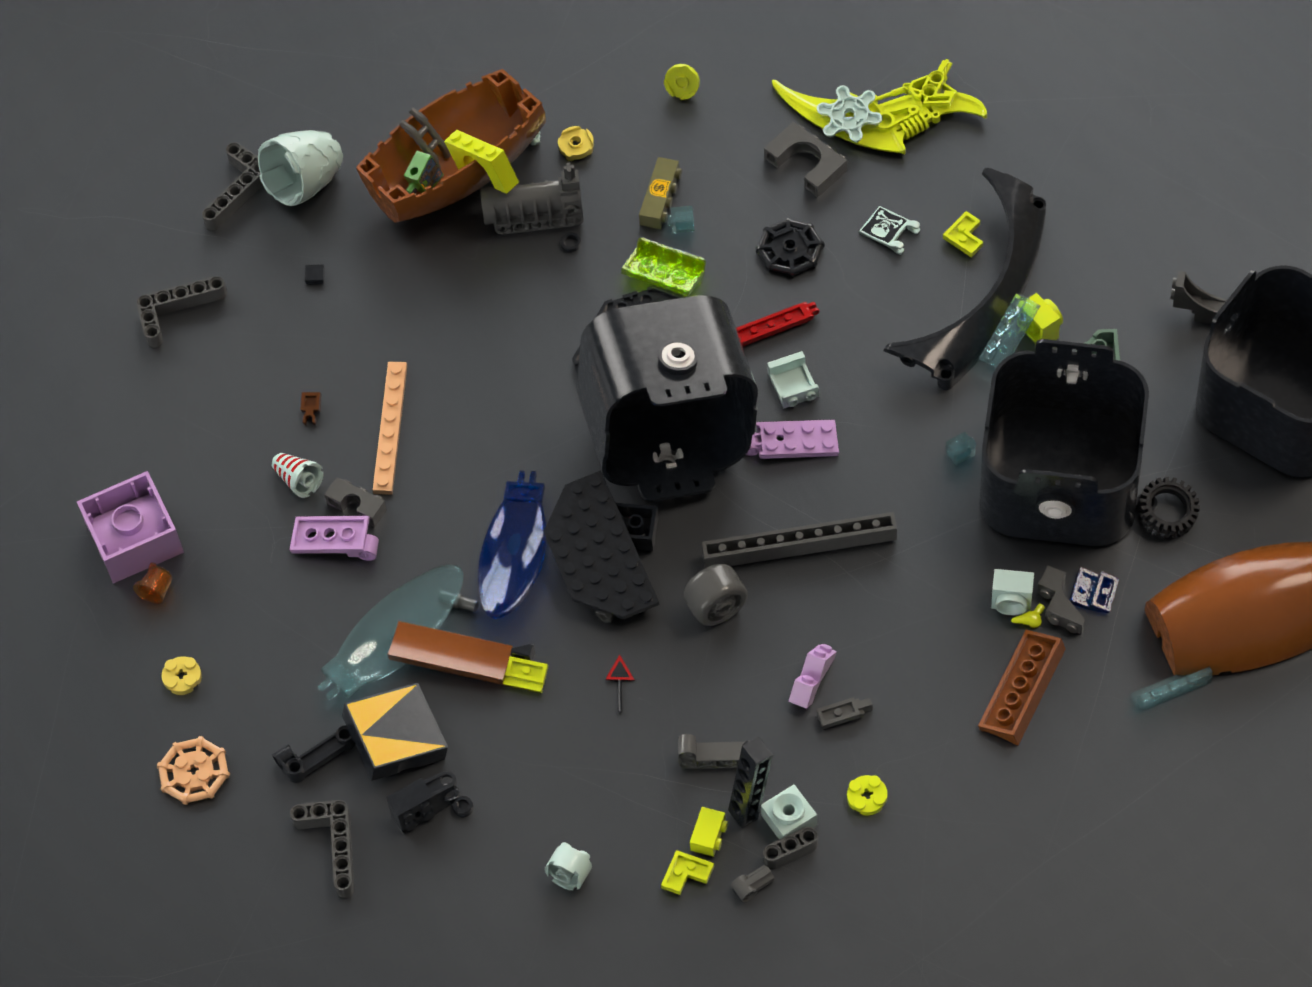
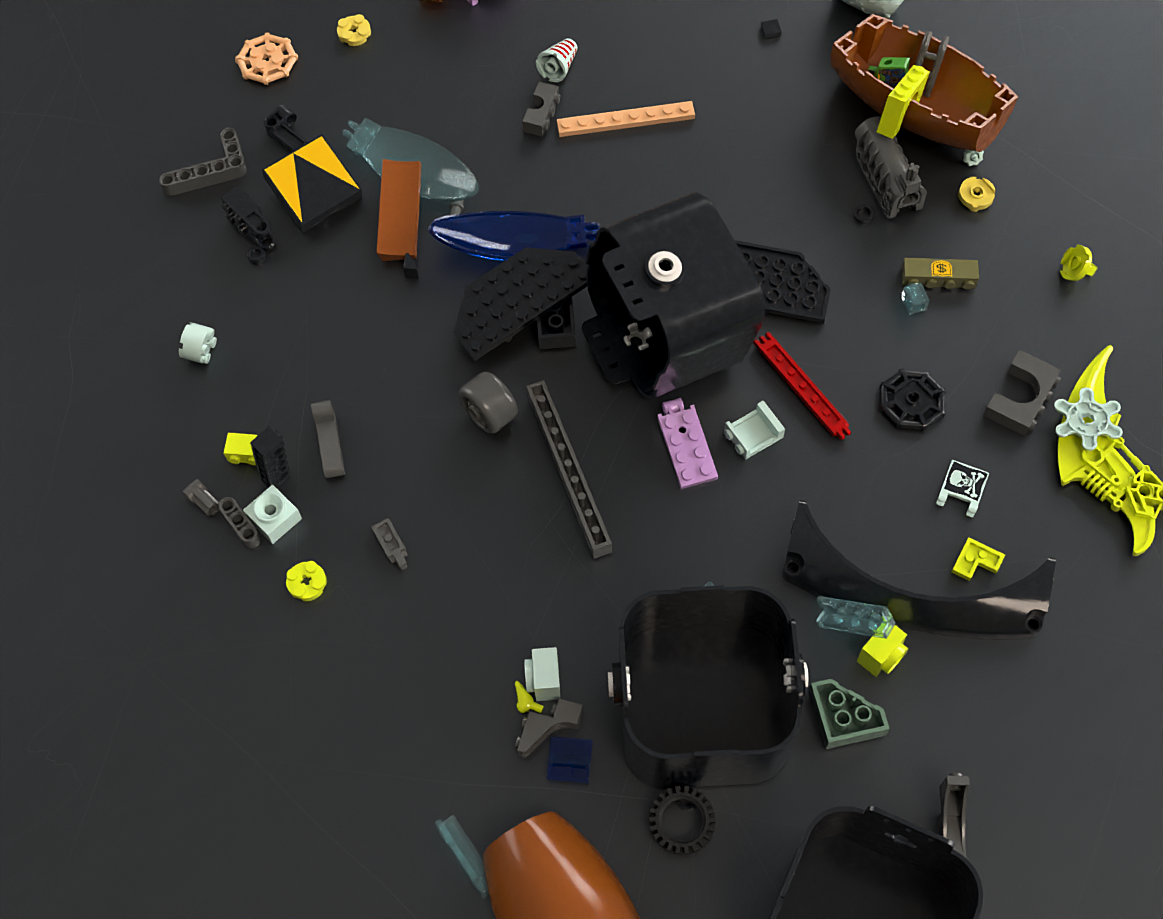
camera: 75 degrees right, 5 degrees up
lavender hinge [290,516,379,561] -> none
reddish brown plate [300,392,322,425] -> none
neon yellow plate [503,656,549,693] -> none
piece [605,655,635,713] -> none
clear neon green bracket [621,237,706,297] -> none
neon yellow plate [661,850,714,895] -> none
lavender arch [788,644,837,709] -> none
dark orange arch [978,630,1066,746] -> none

